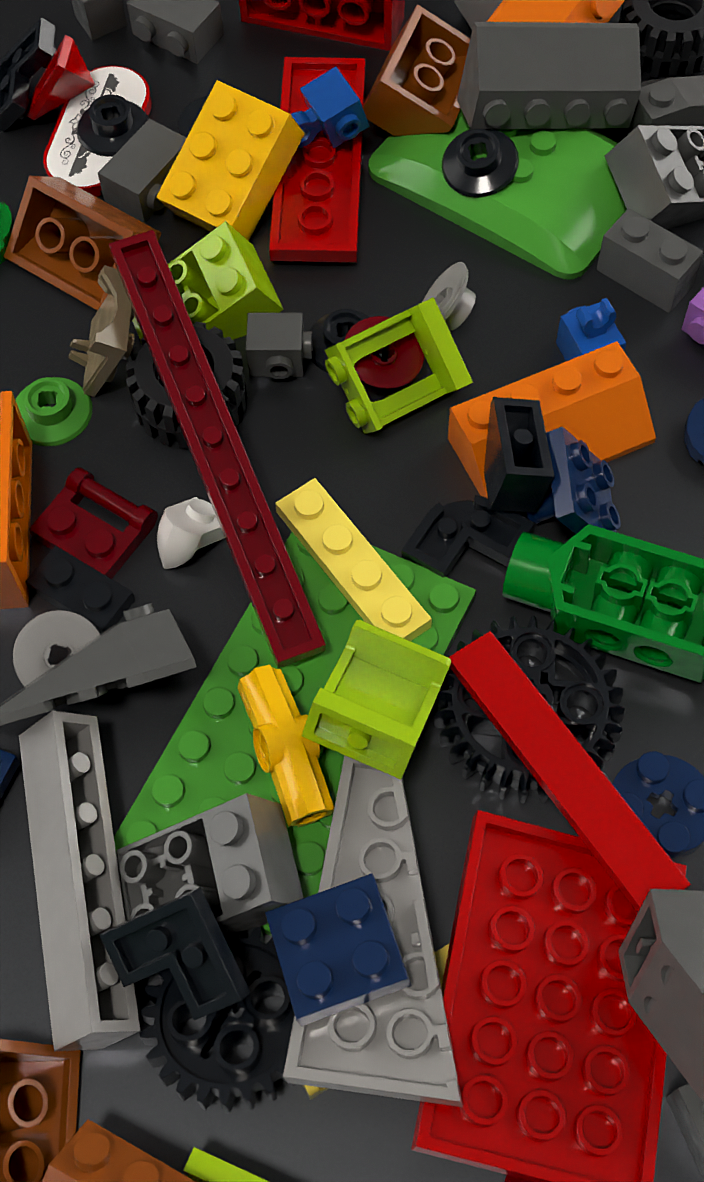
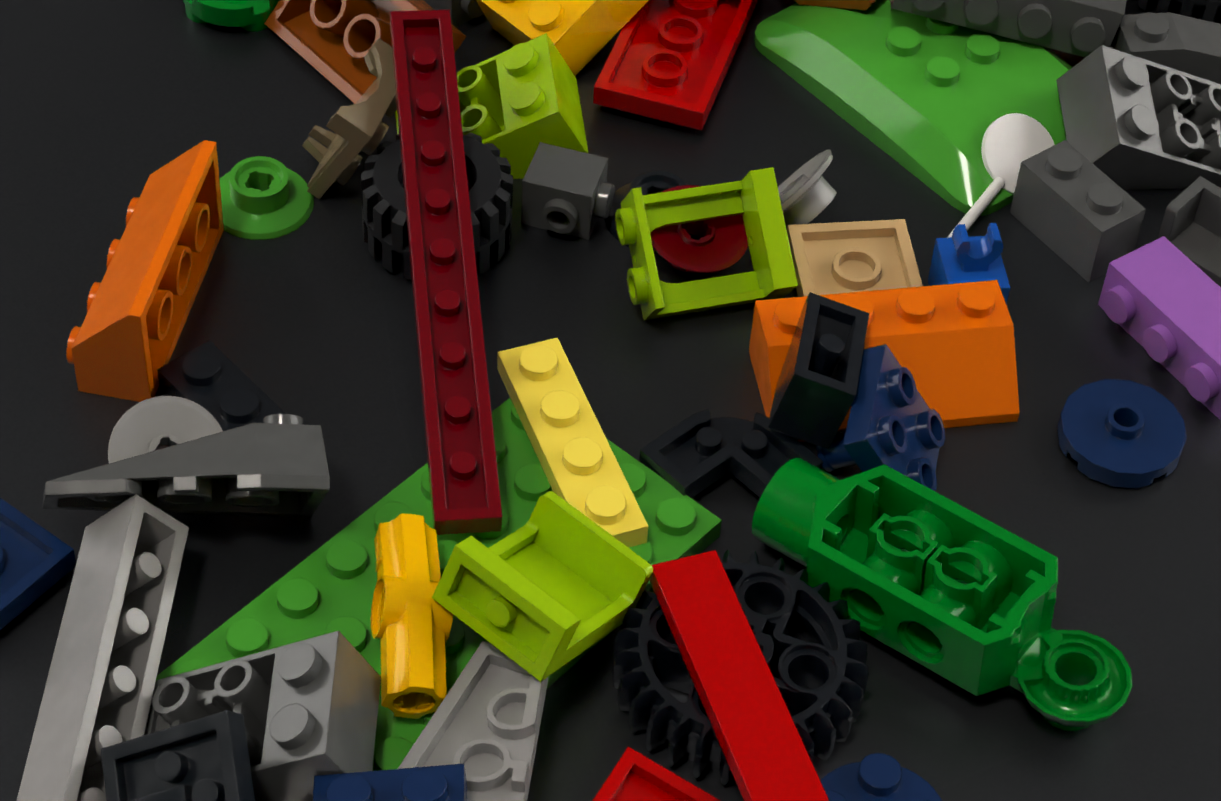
camera: 10 degrees right, 15 degrees down
dark red plate [29,467,158,579] -> none
white plate [157,497,225,569] -> none
black piece [442,128,519,197] -> none
none -> tan plate [787,219,923,297]
none -> white piece [947,113,1055,238]

